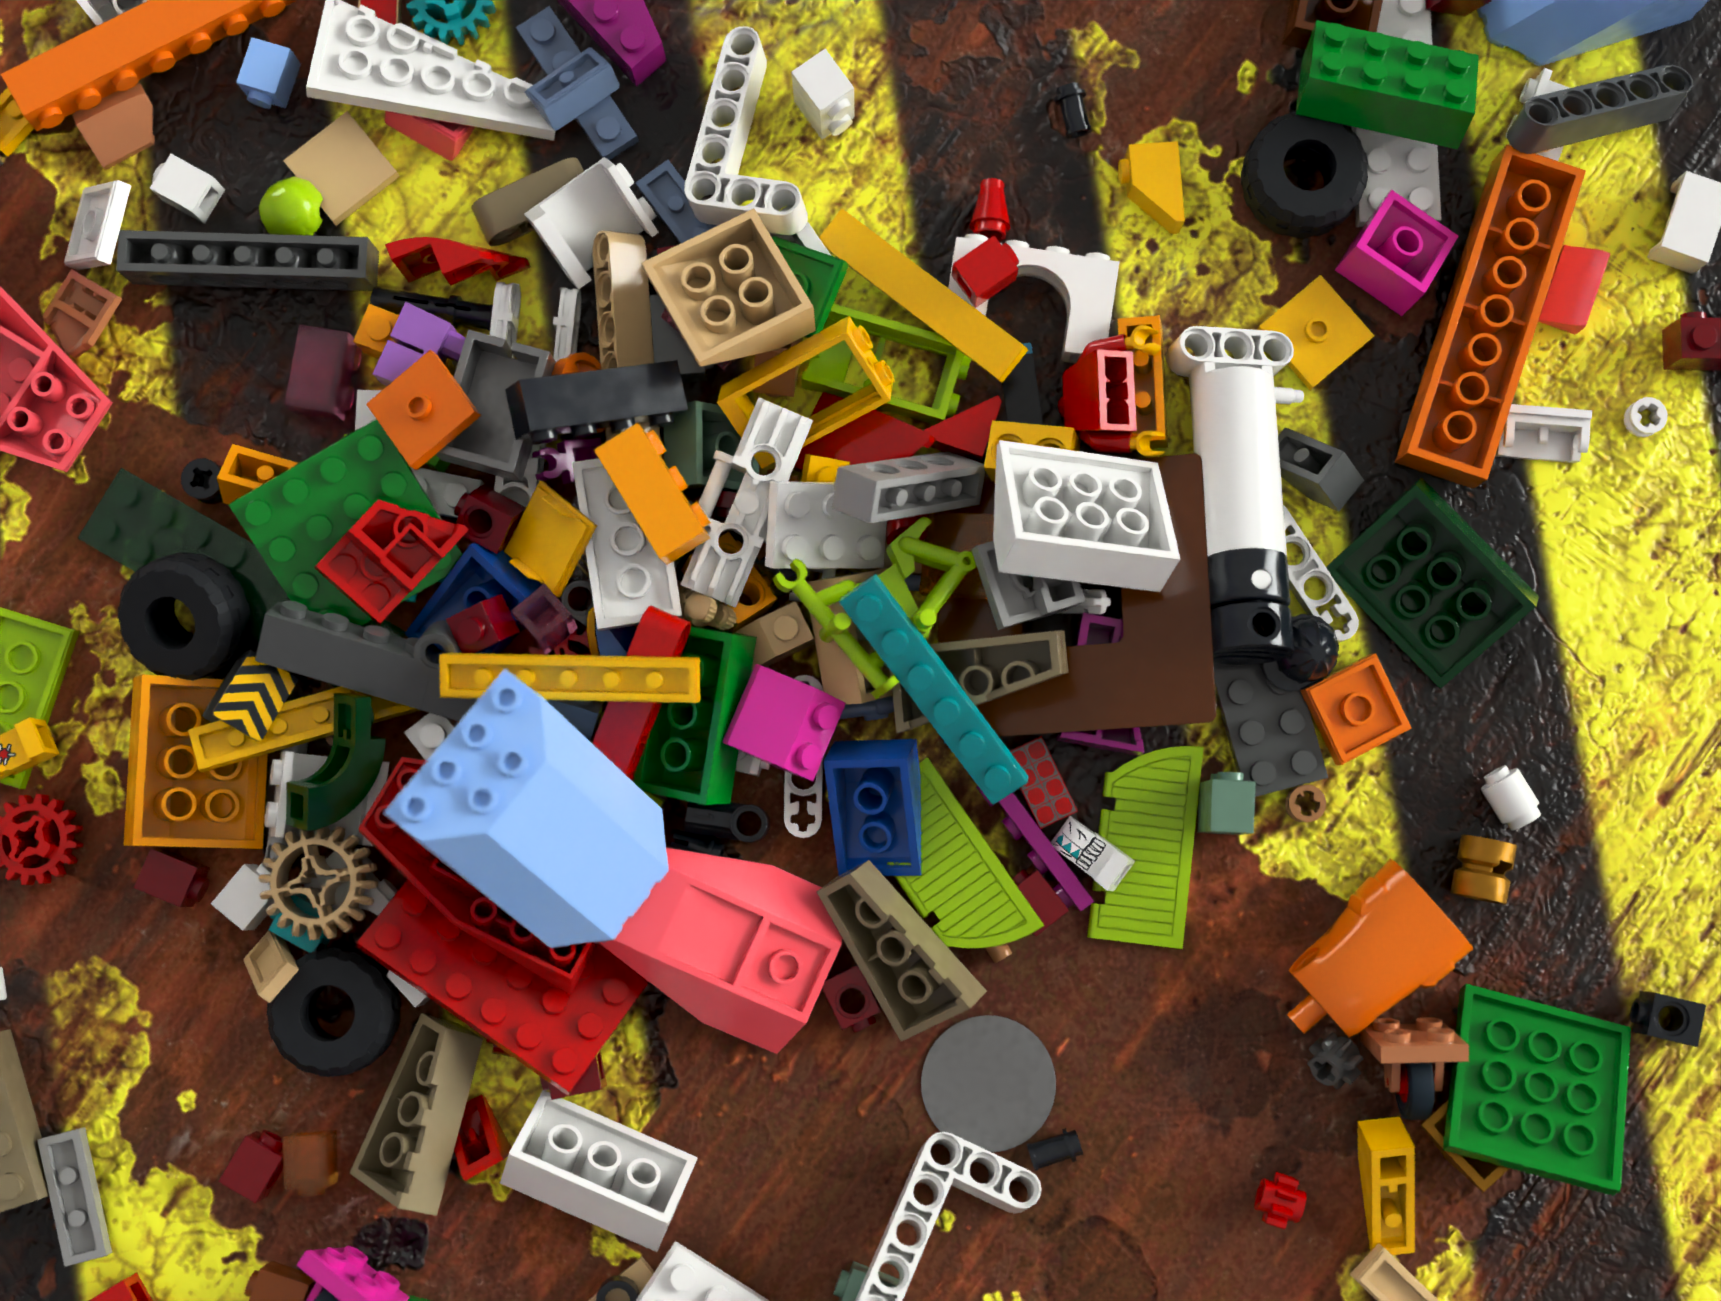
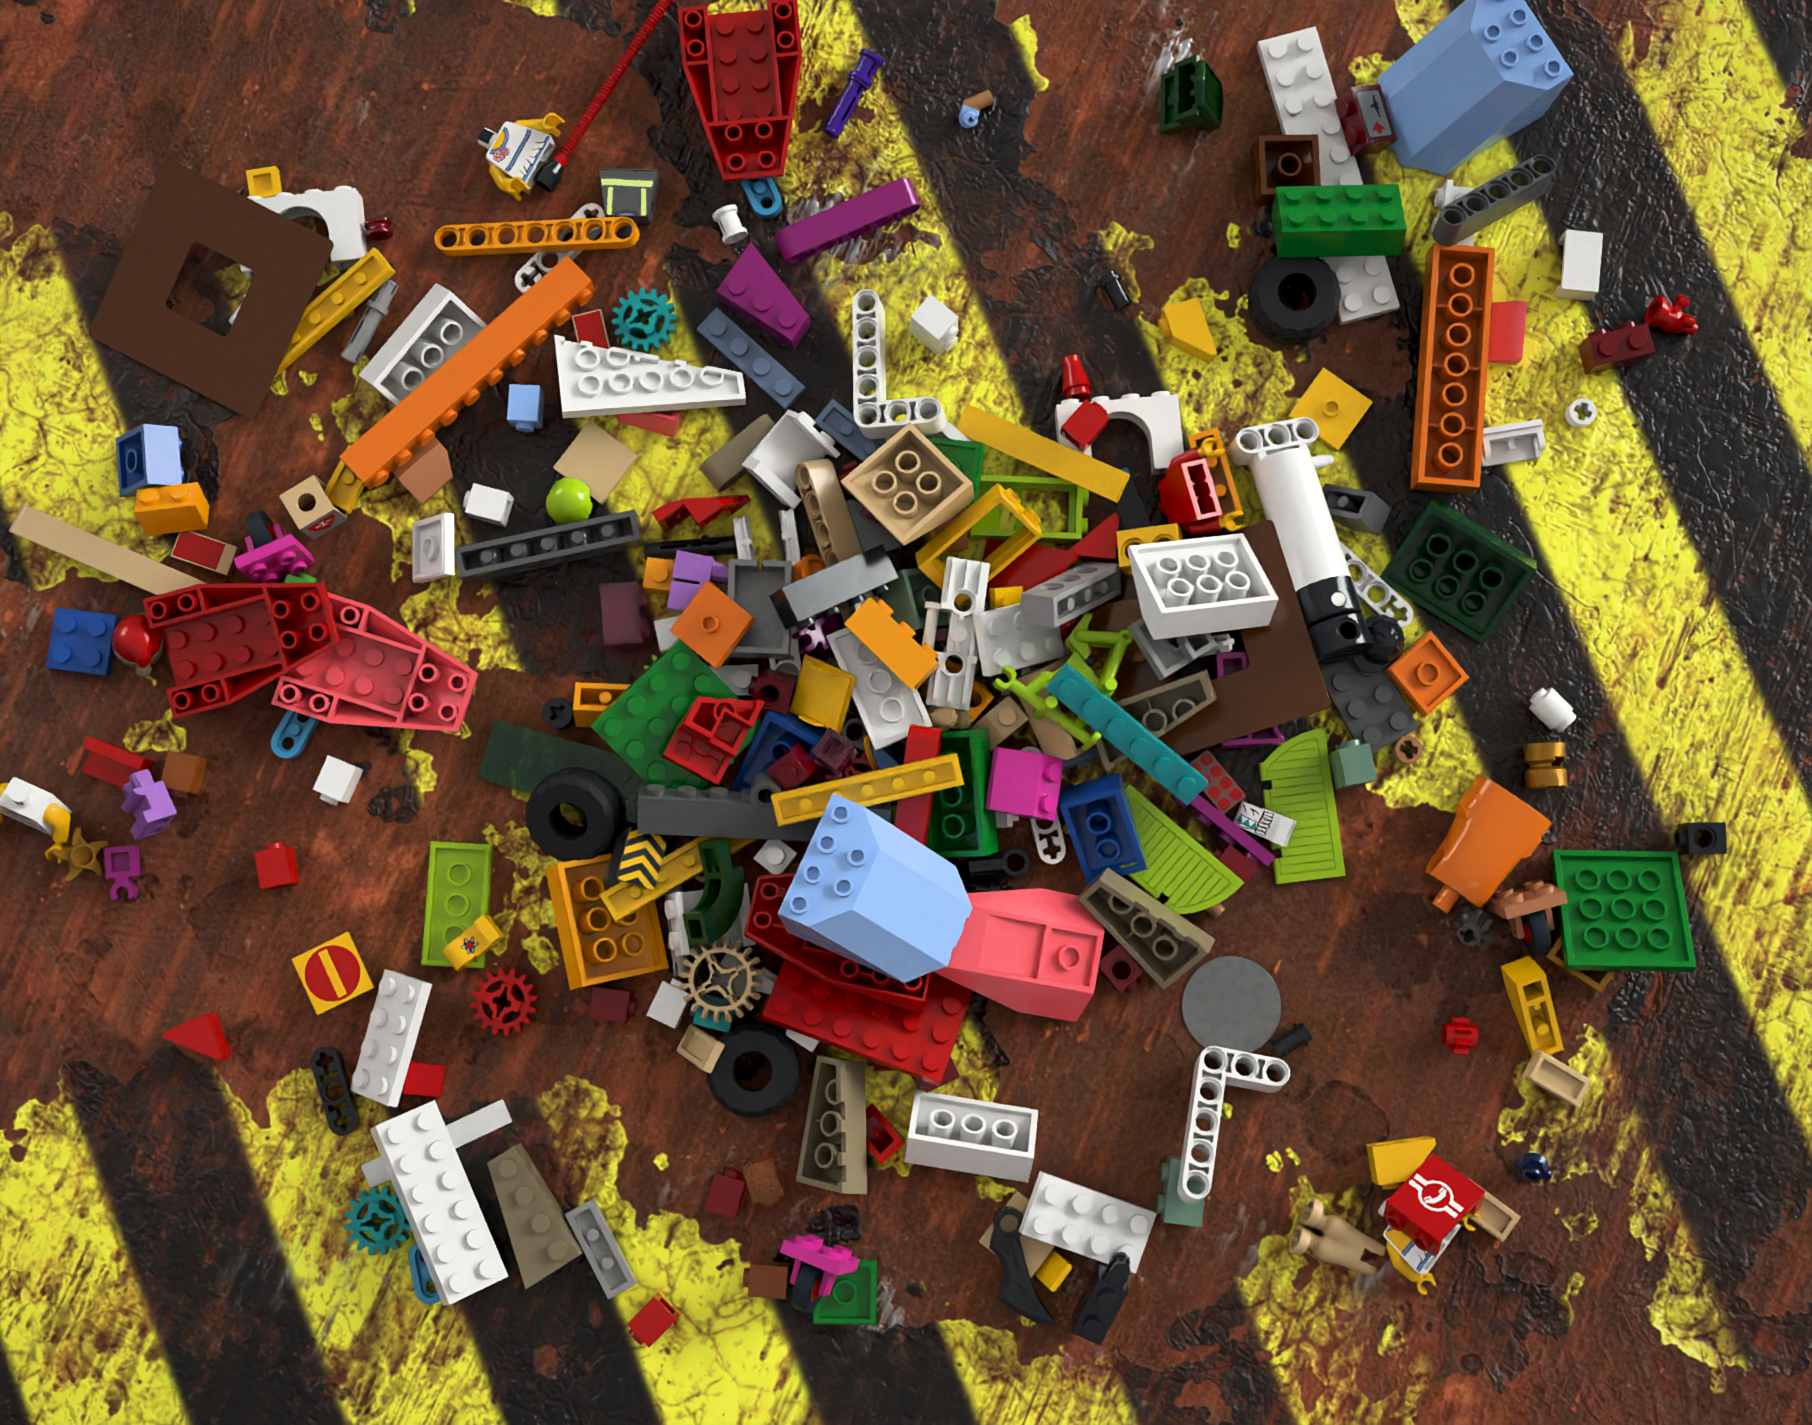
camera: 10 degrees left, 0 degrees up
nougat slope [42,269,122,358] -> none
sand blue slope [525,47,620,131] -> none
dark pink slope [1335,189,1459,316] -> none

